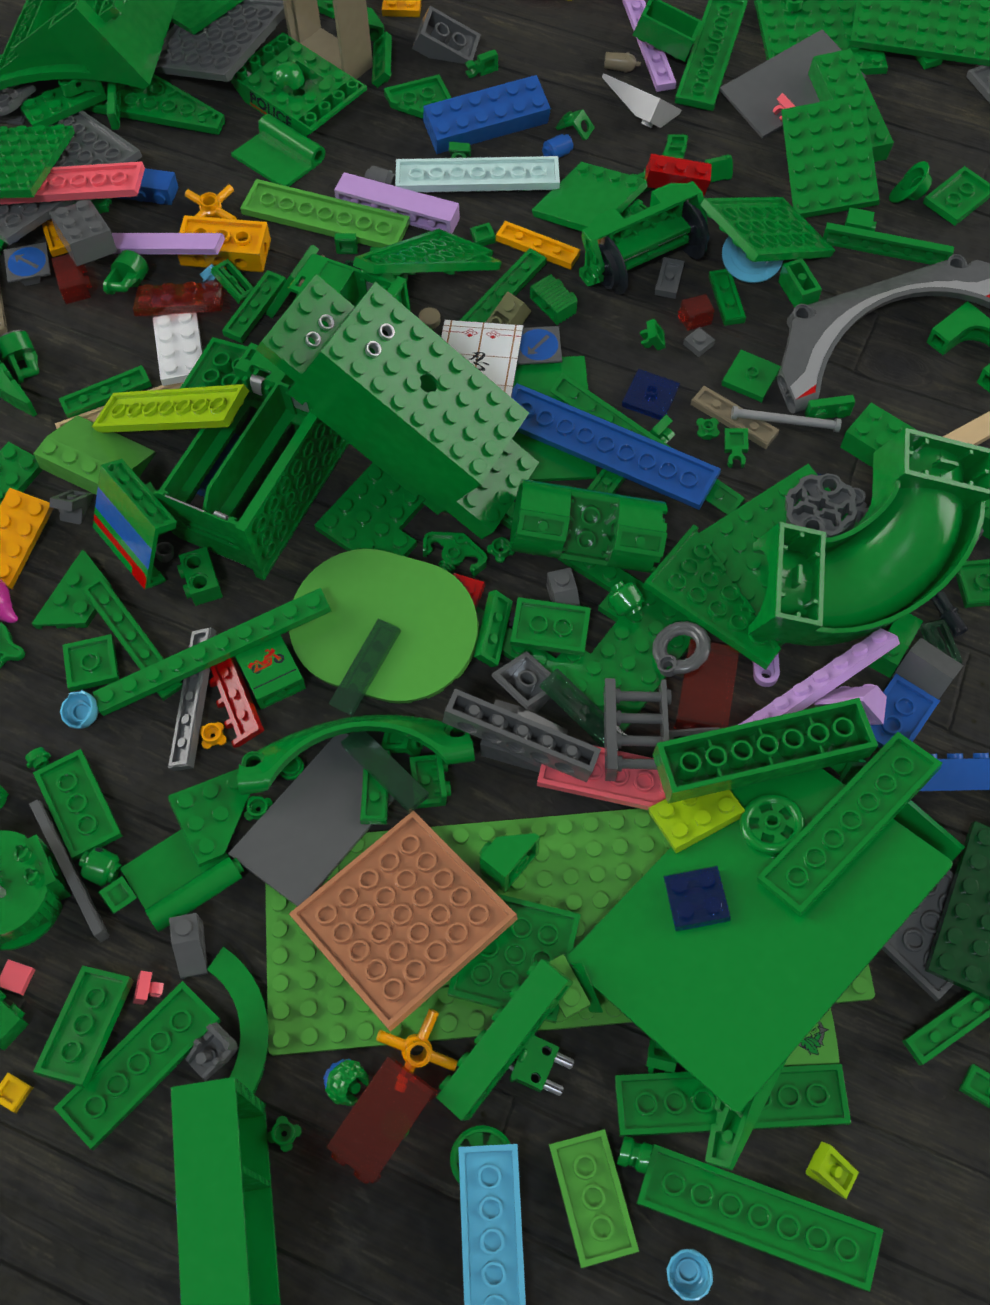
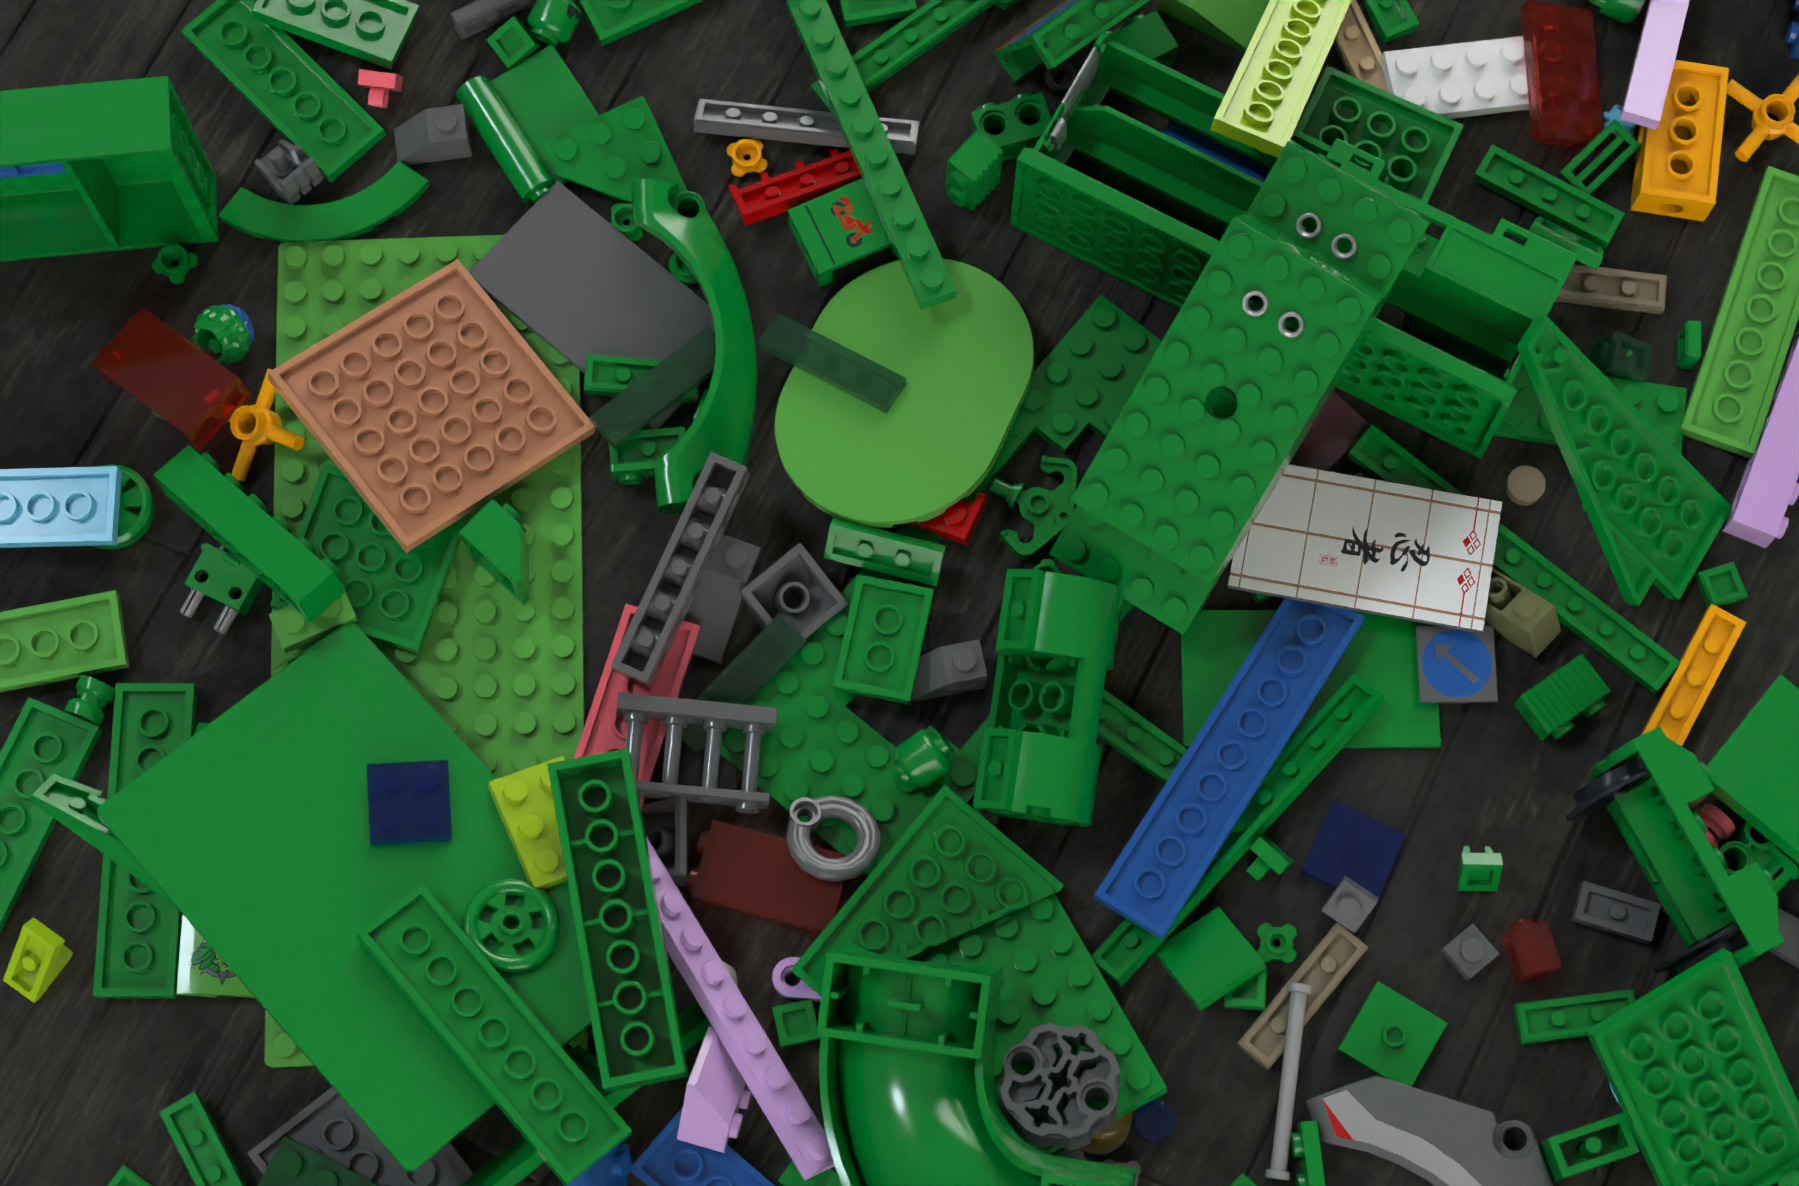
camera: 90 degrees right, 10 degrees up
none -> green plate [772,999,820,1049]
none -> green brick [945,130,1003,211]
none -> green tile [1154,907,1266,1011]
none -> dark grey plate [1322,876,1378,933]

